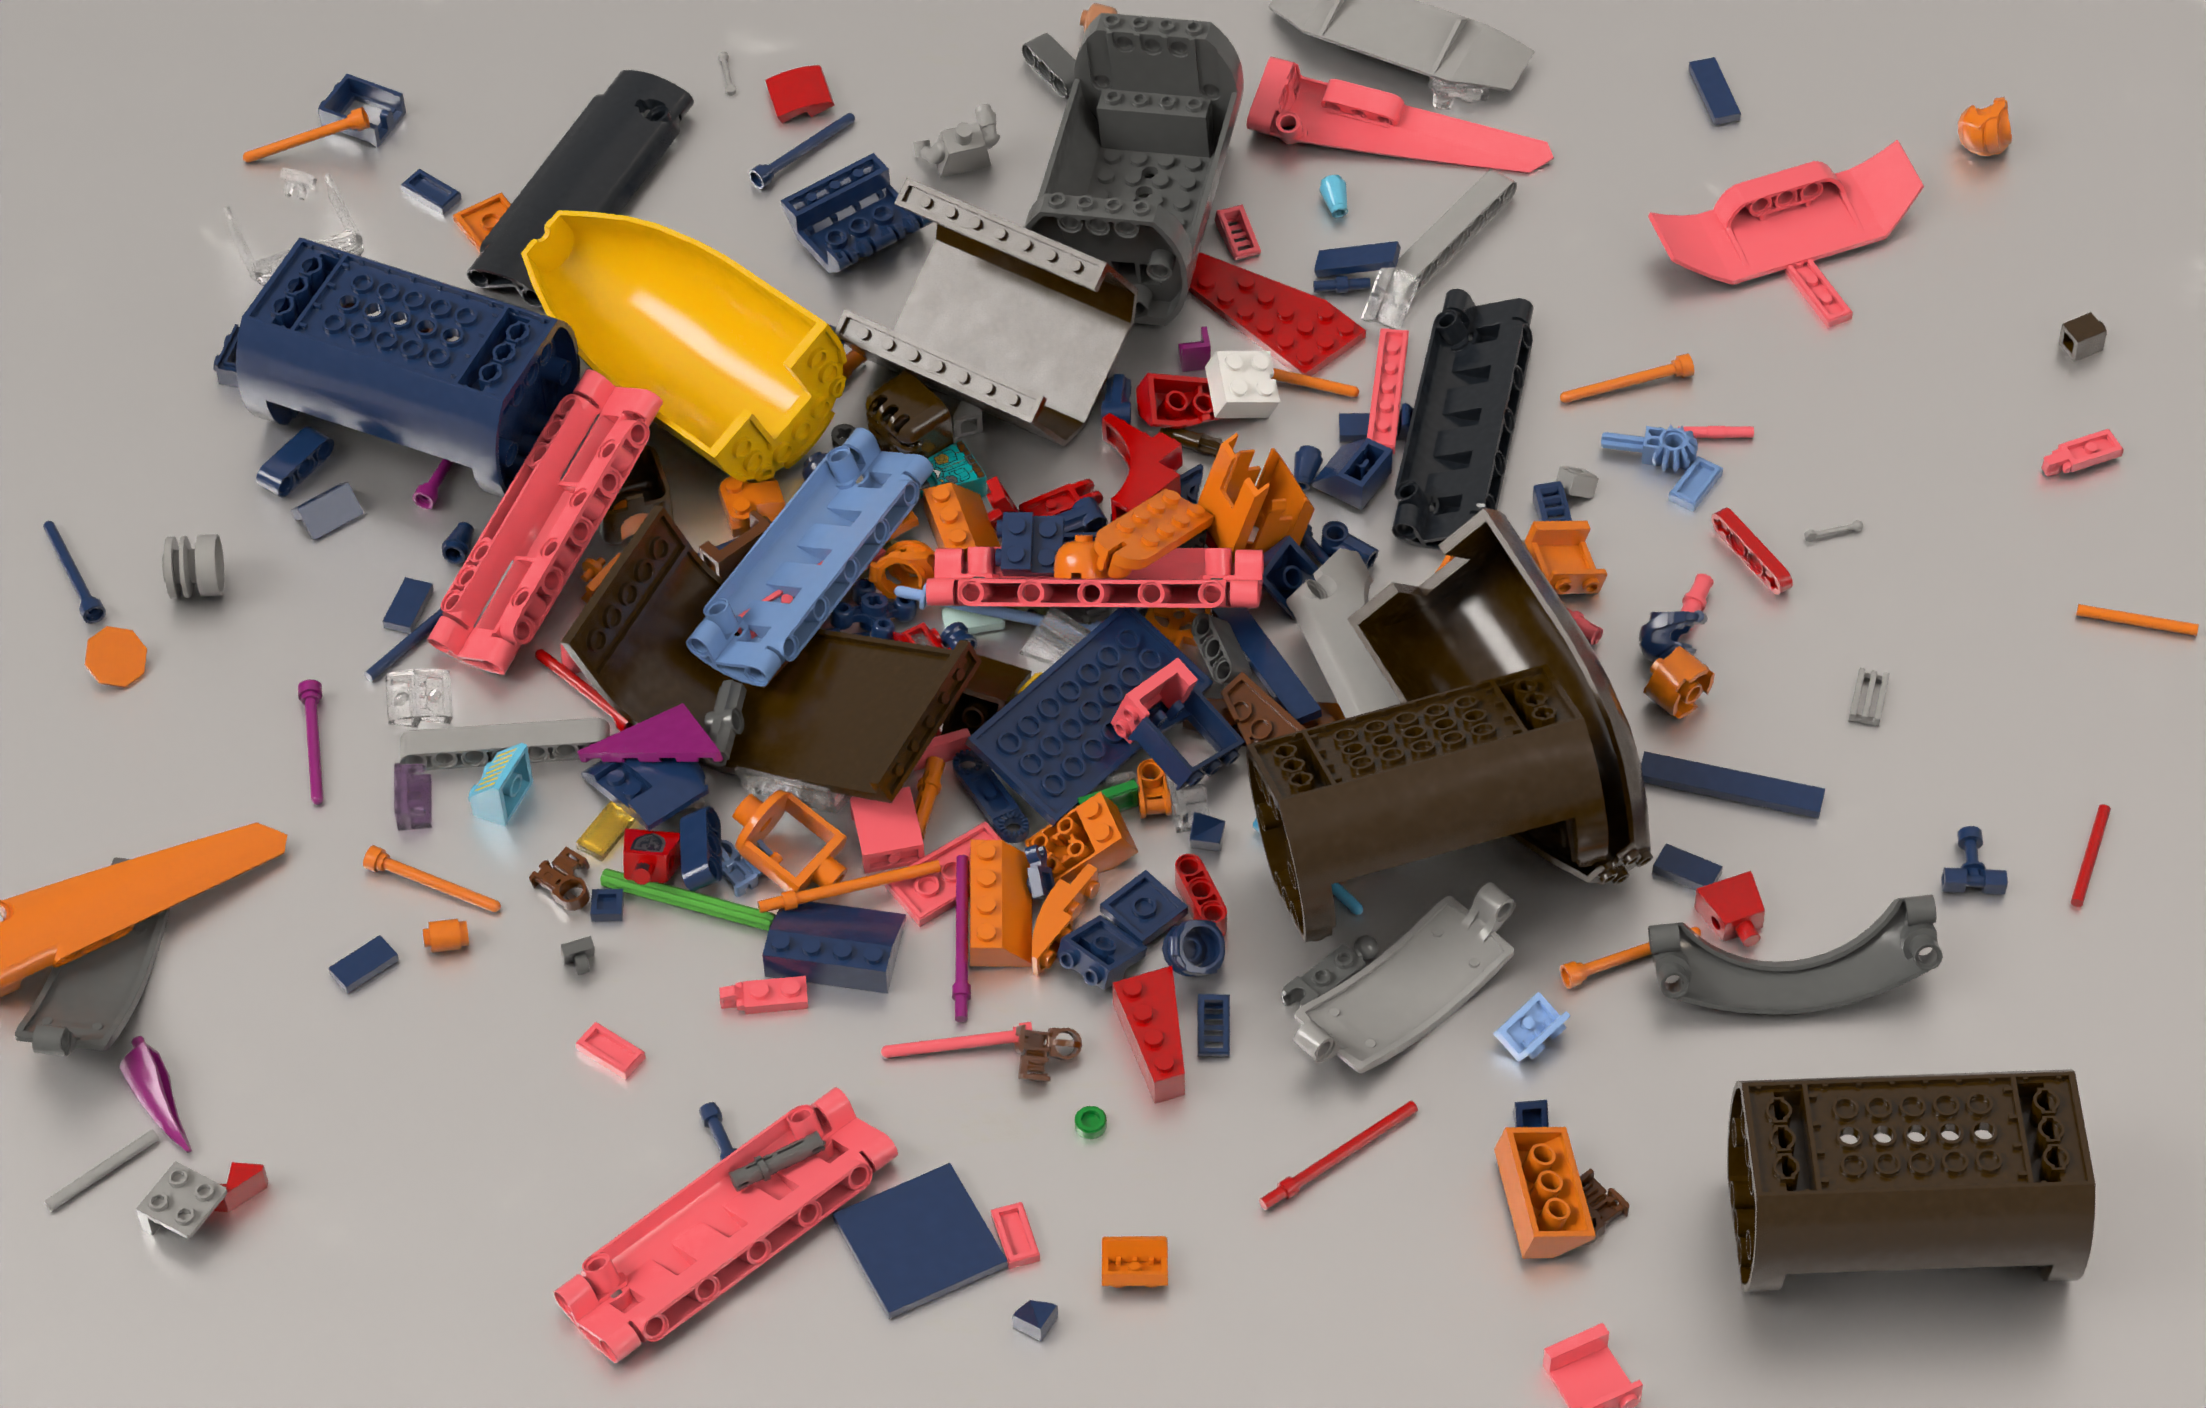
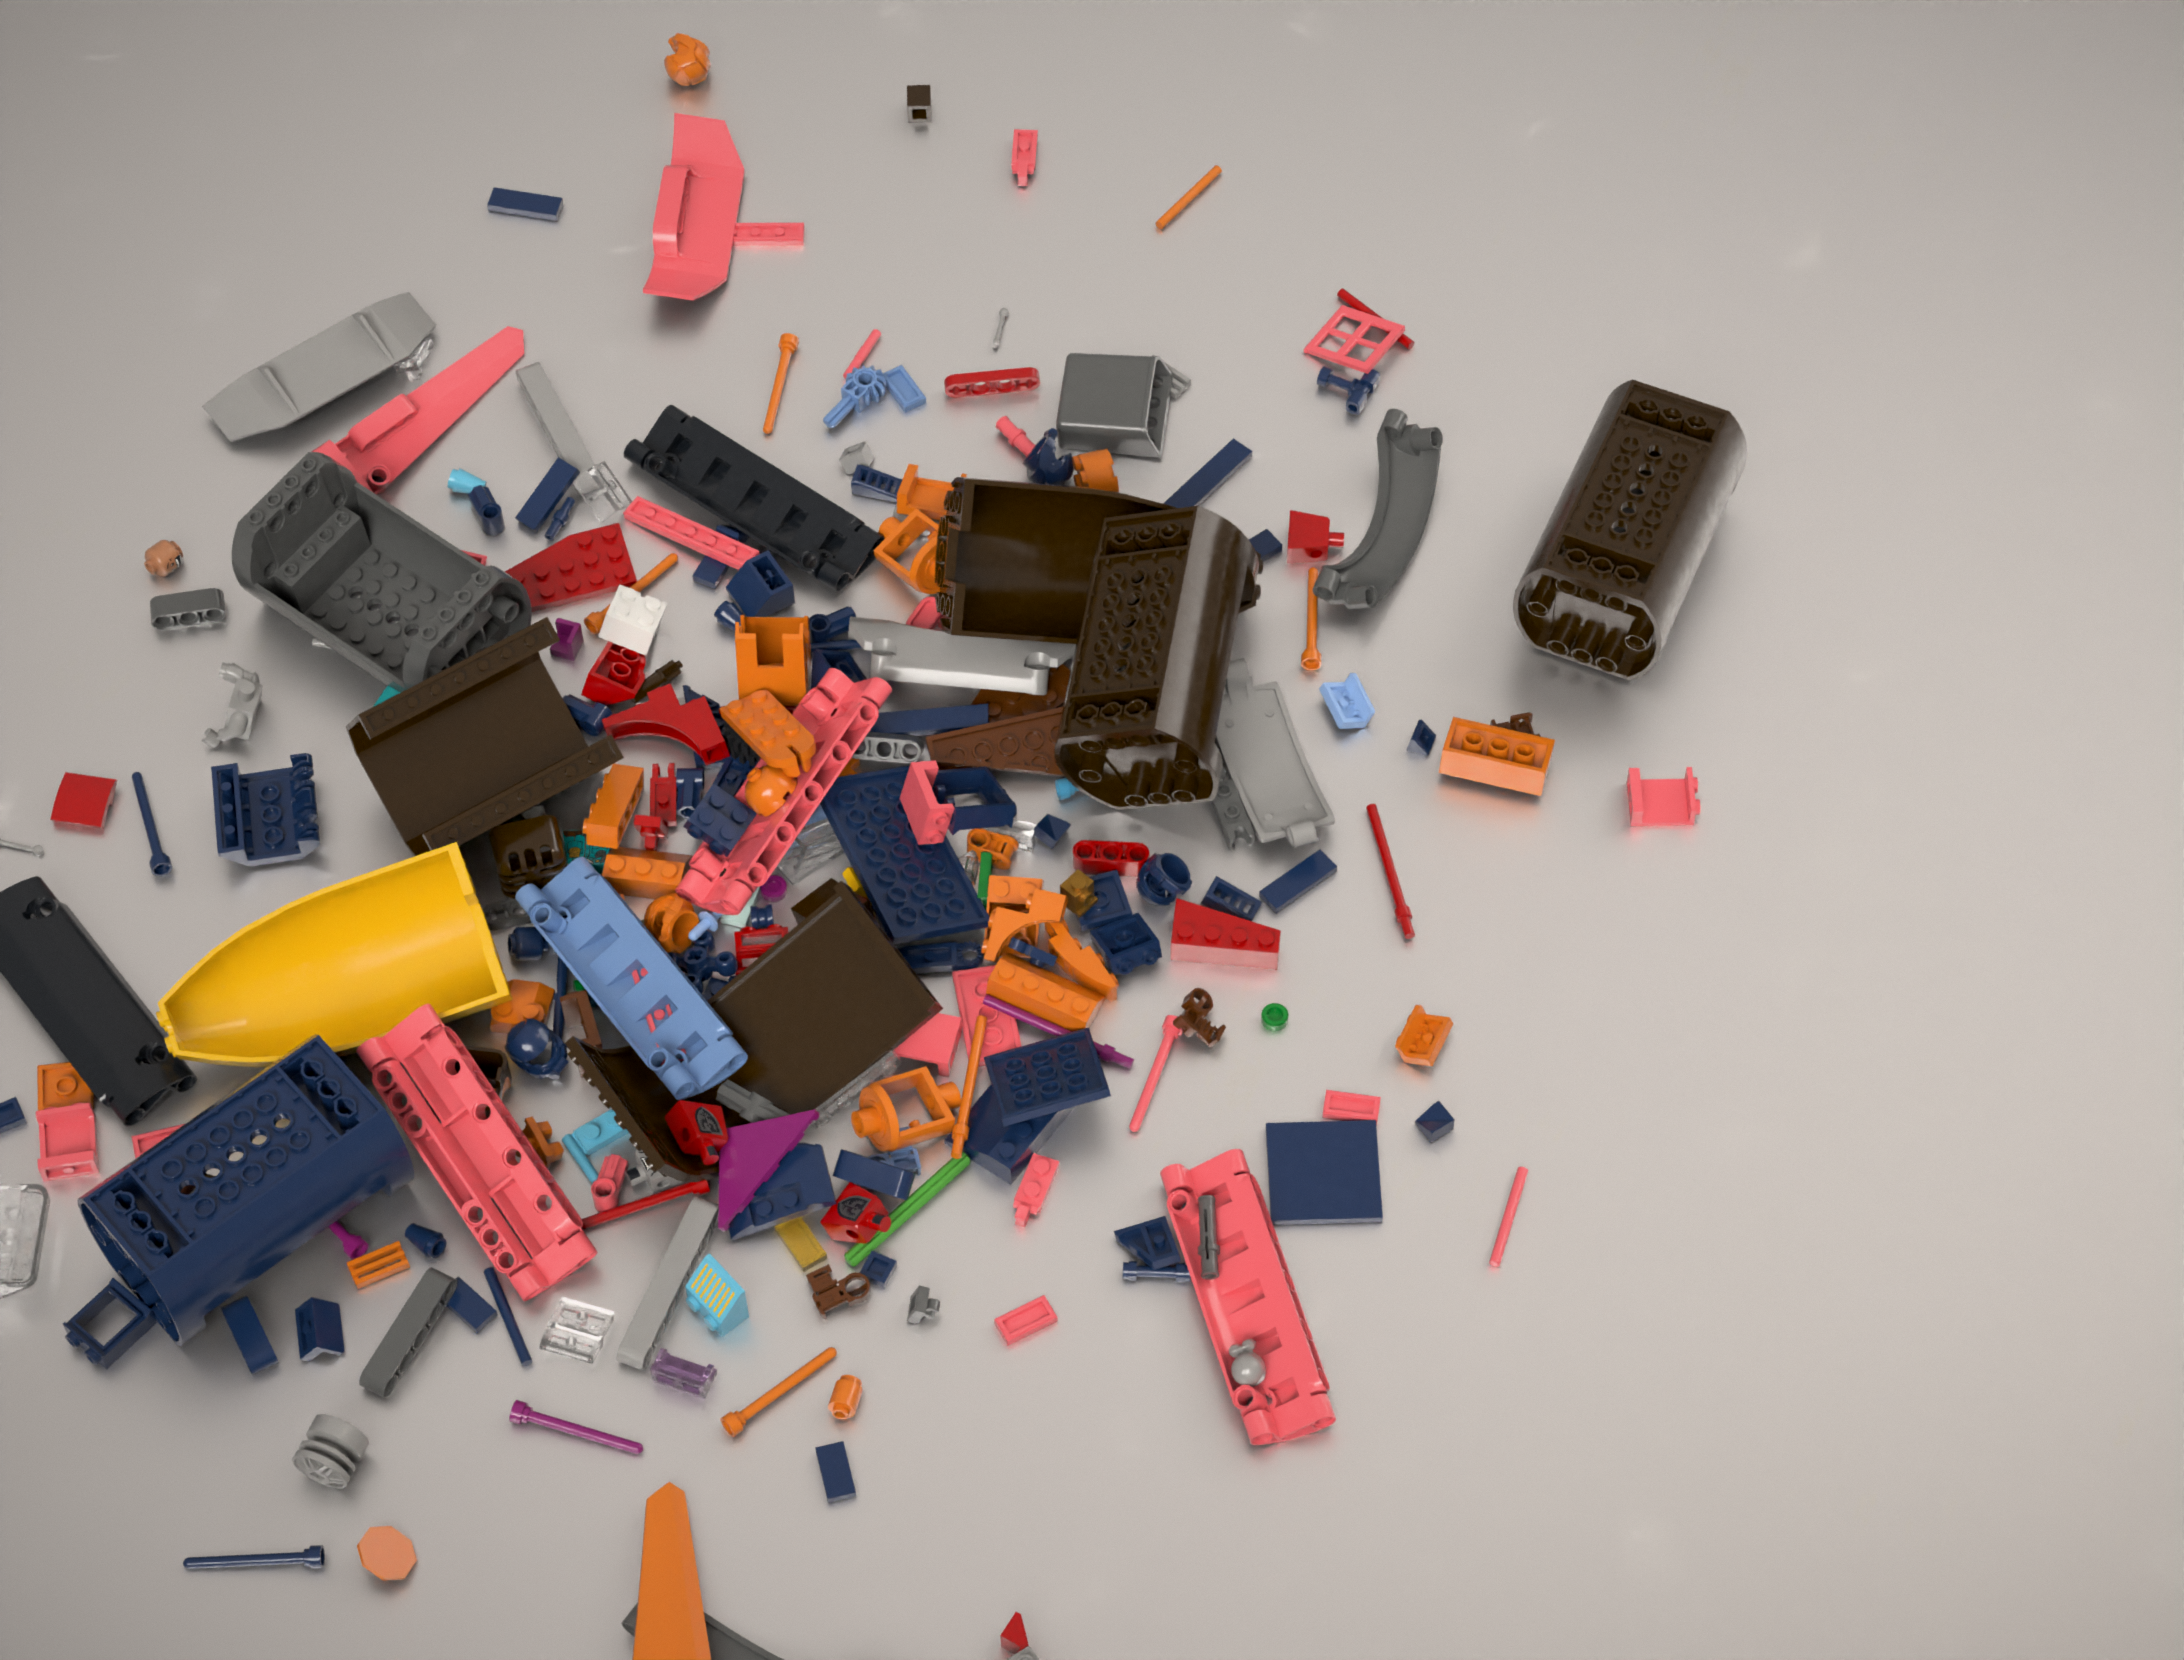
camera: 65 degrees left, 5 degrees up
none -> coral panel [35,1103,99,1182]
none -> orange tile [346,1241,410,1289]
none -> dark grey beam [359,1267,457,1398]
none -> dark blue piece [468,485,505,536]
none -> dark blue helmet [504,1018,569,1080]
none -> orange brick [583,764,644,849]
none -> red torso [664,1100,728,1165]
none -> magenta tile [760,875,787,902]
none -> orange arch [981,888,1069,963]
none -> dark blue tile [984,1028,1111,1127]
none -> dark grey piece [1056,353,1173,458]
none -> pearl gold brick [1060,869,1098,918]
none -> dark blue wing [1114,1216,1181,1270]
none -> light grey piece [1229,1339,1266,1387]
none -> dark blue tile [1259,849,1337,914]
none -> coral window [1303,305,1405,374]

